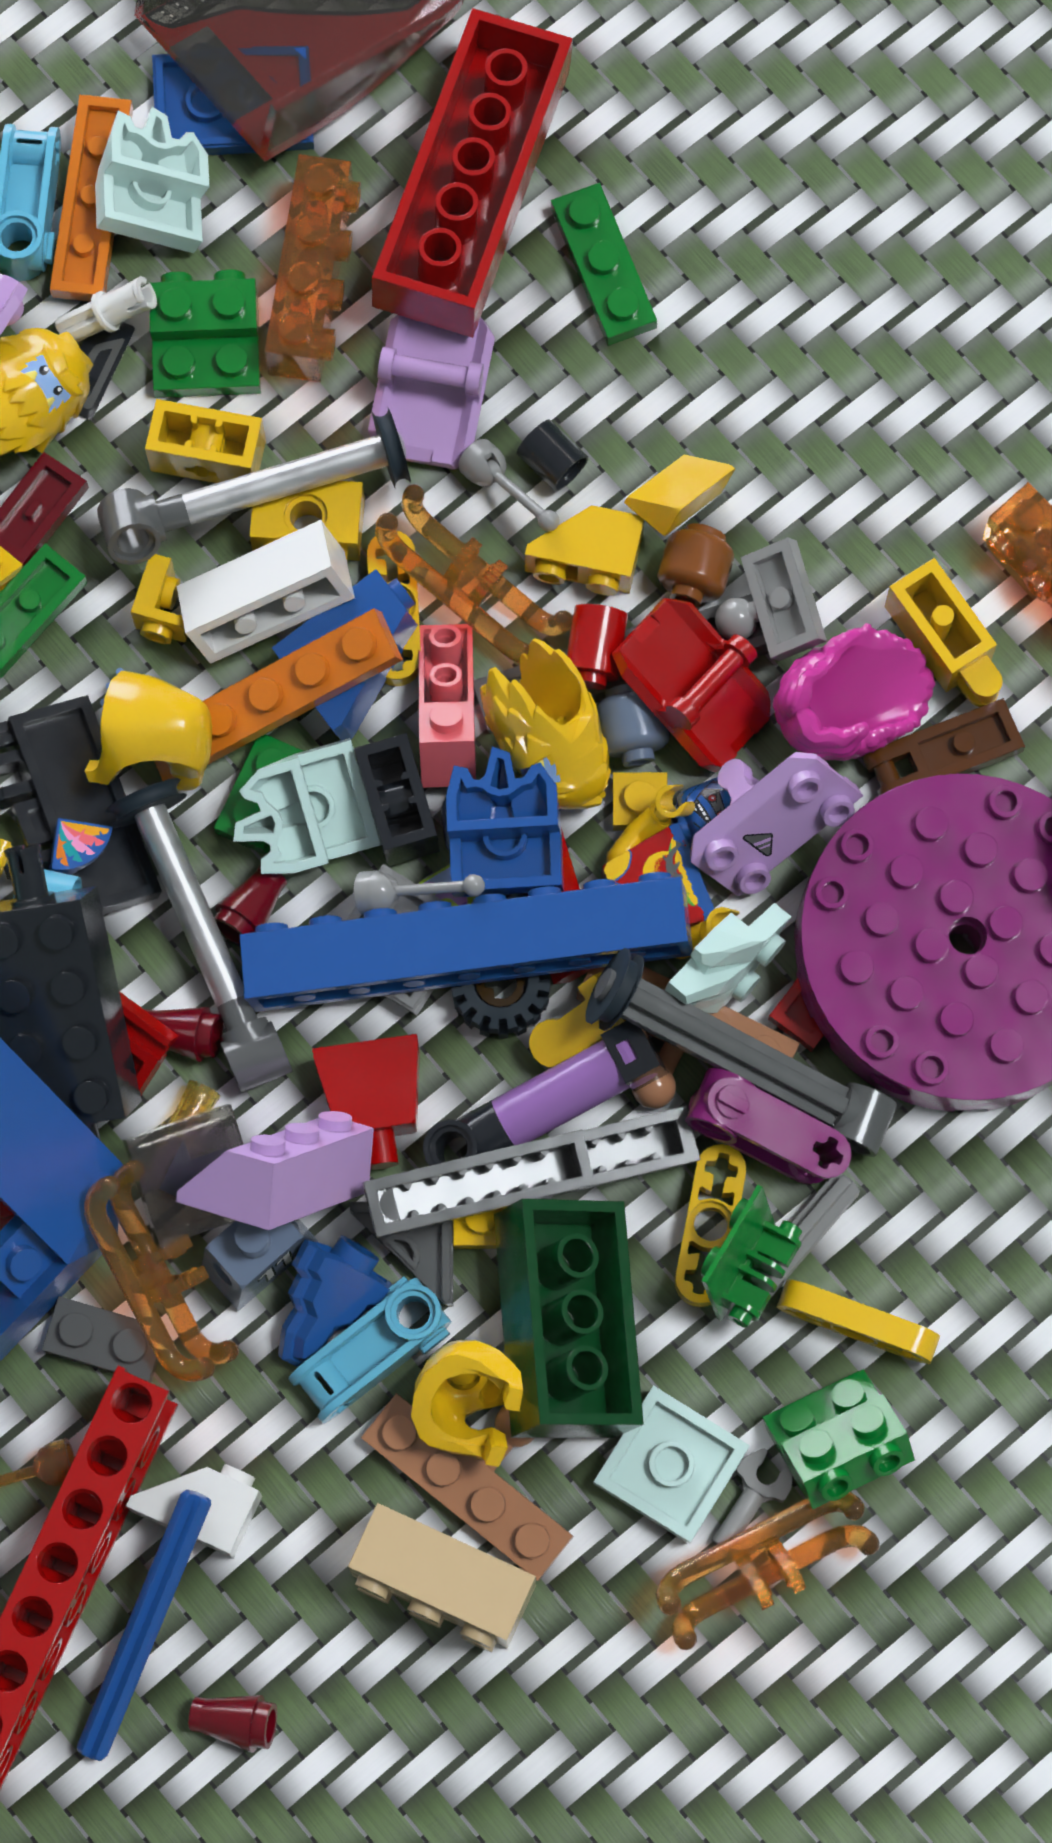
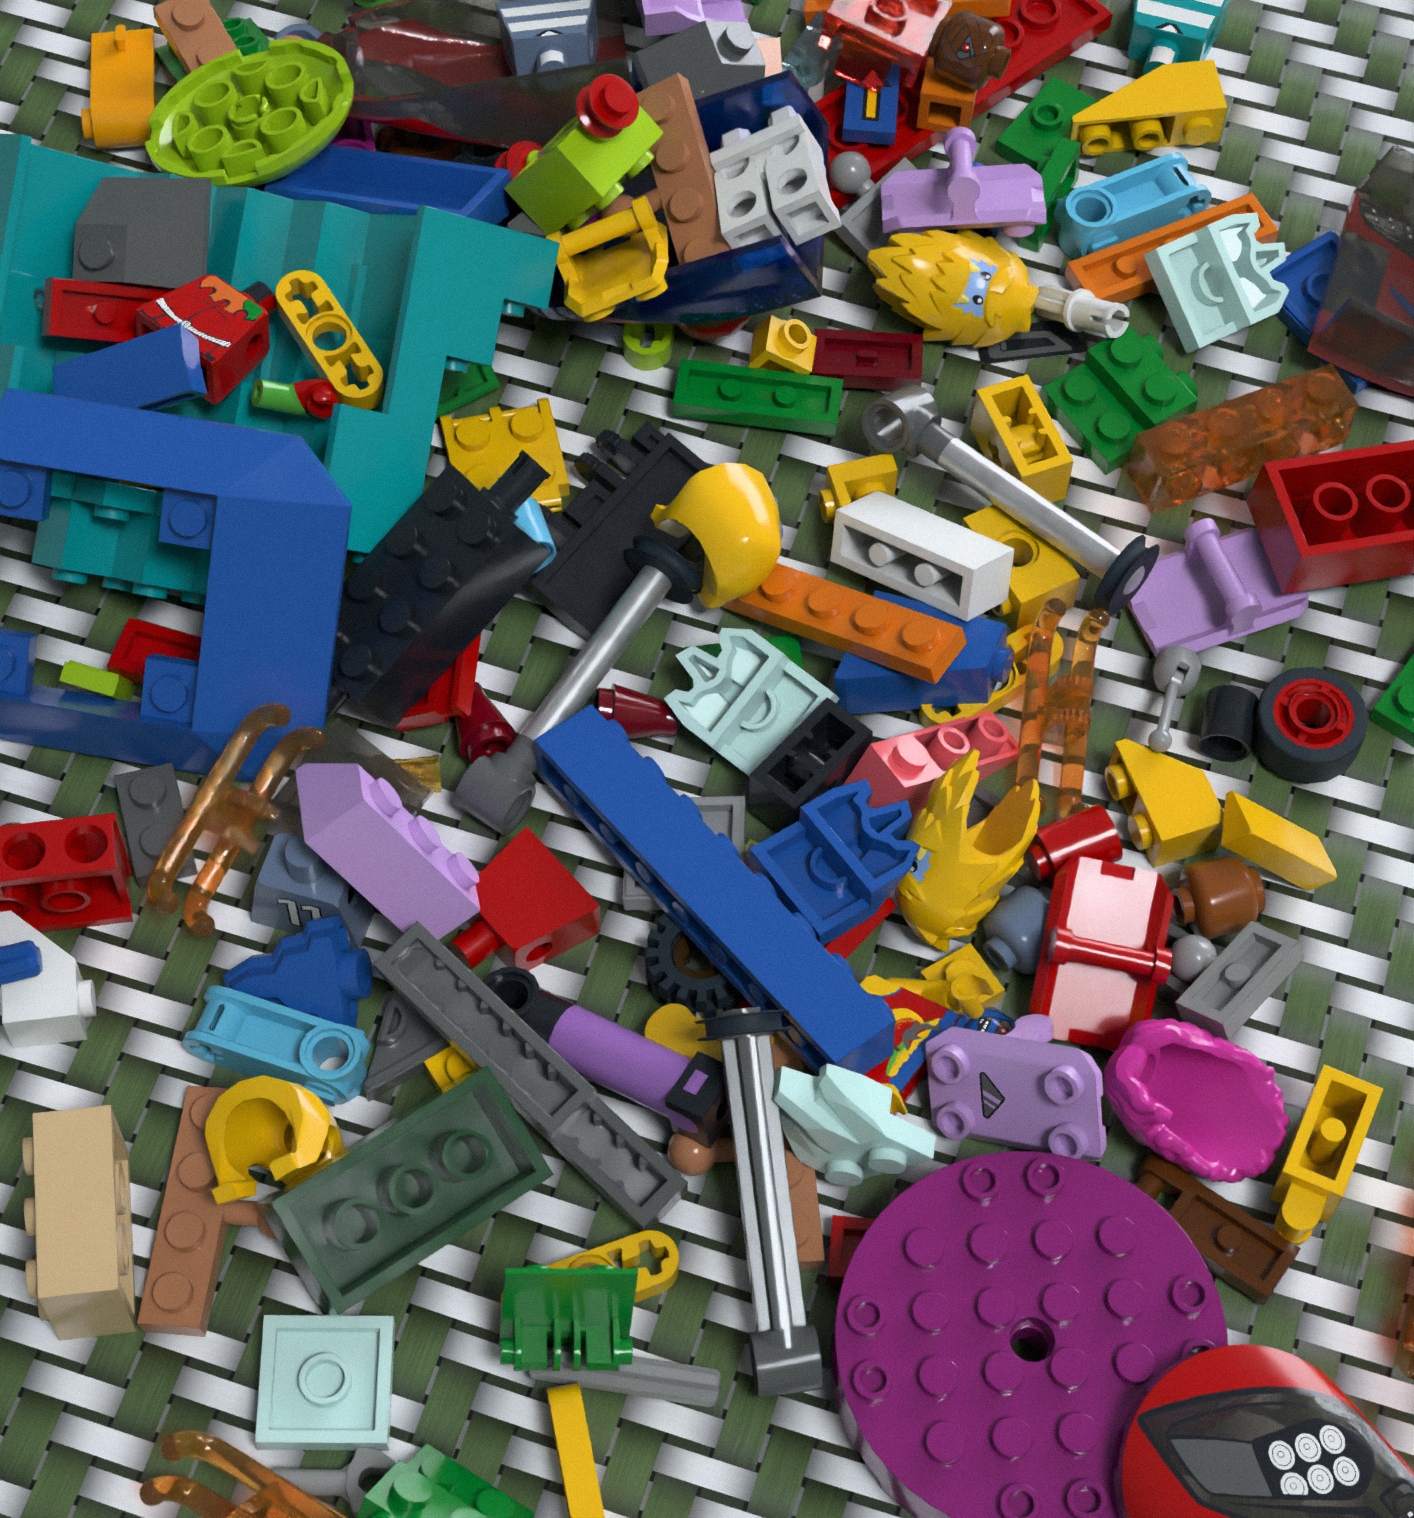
camera: 55 degrees right, 15 degrees down
tile [50,818,113,875] -> none
light grey hinge [354,870,485,916] -> none
magenta piece [685,1068,851,1185] -> none
none -> wheel [1252,667,1369,783]

